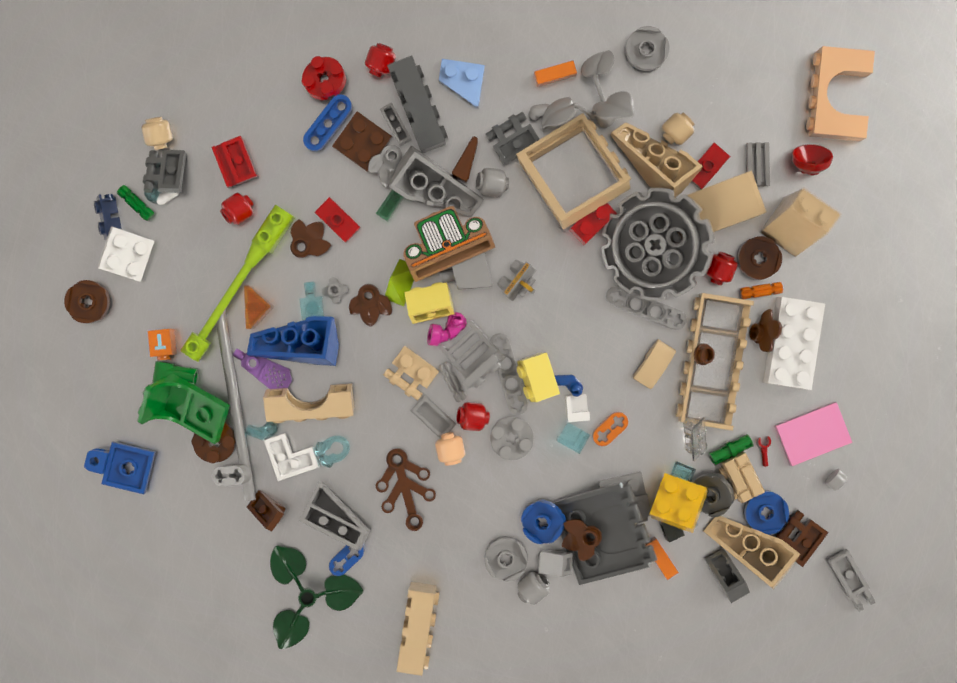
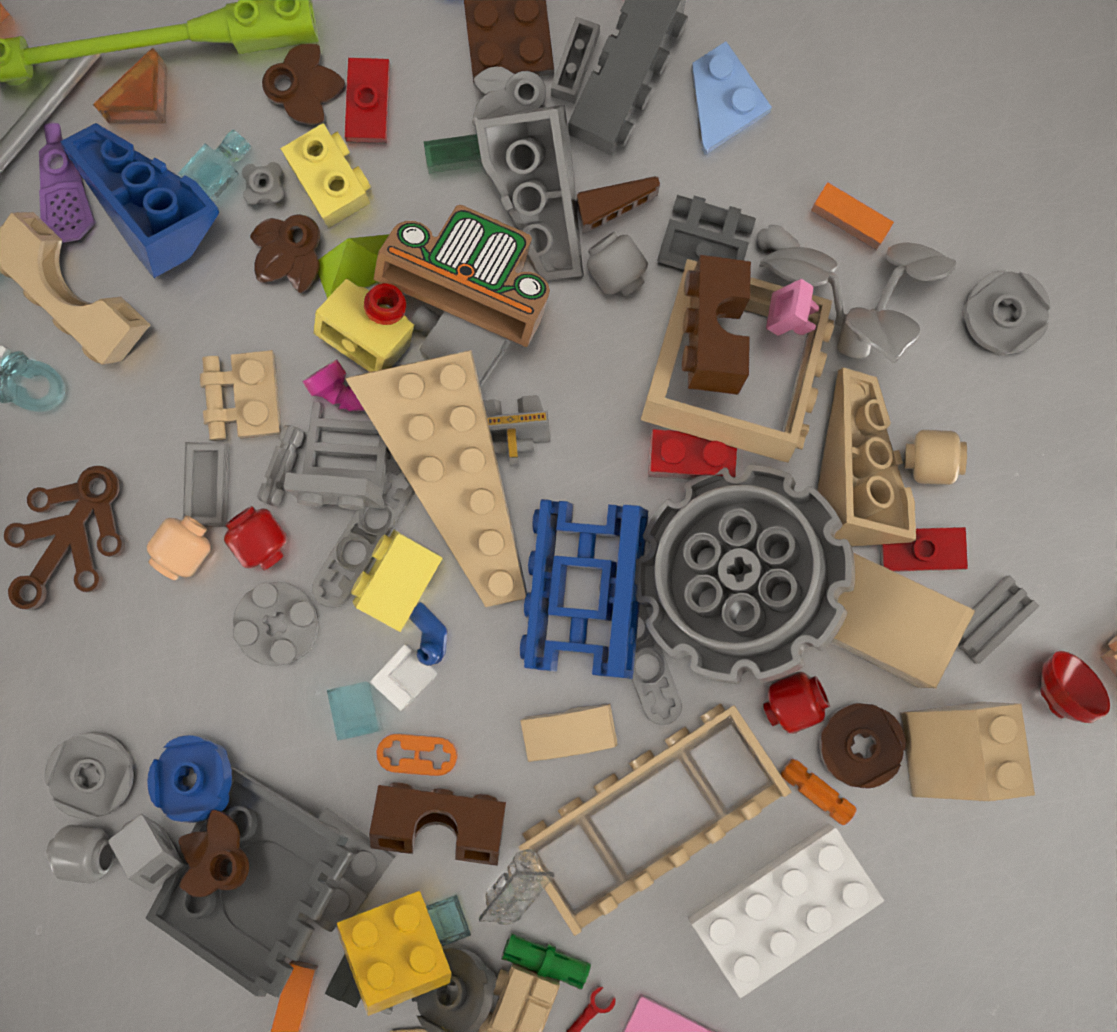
camera: 45 degrees right, 5 degrees down
reddish brown plate [694,343,715,365] -> none
reddish brown plate [750,309,782,352] -> none
none -> light yellow brick [280,123,371,228]
none -> tan wing [345,350,527,607]
none -> red plate [363,283,406,325]
none -> reddish brown arch [369,783,506,866]
none -> blue fence [520,499,649,679]
none -> reddish brown arch [682,255,751,395]
none -> bright pink tile [766,279,819,336]

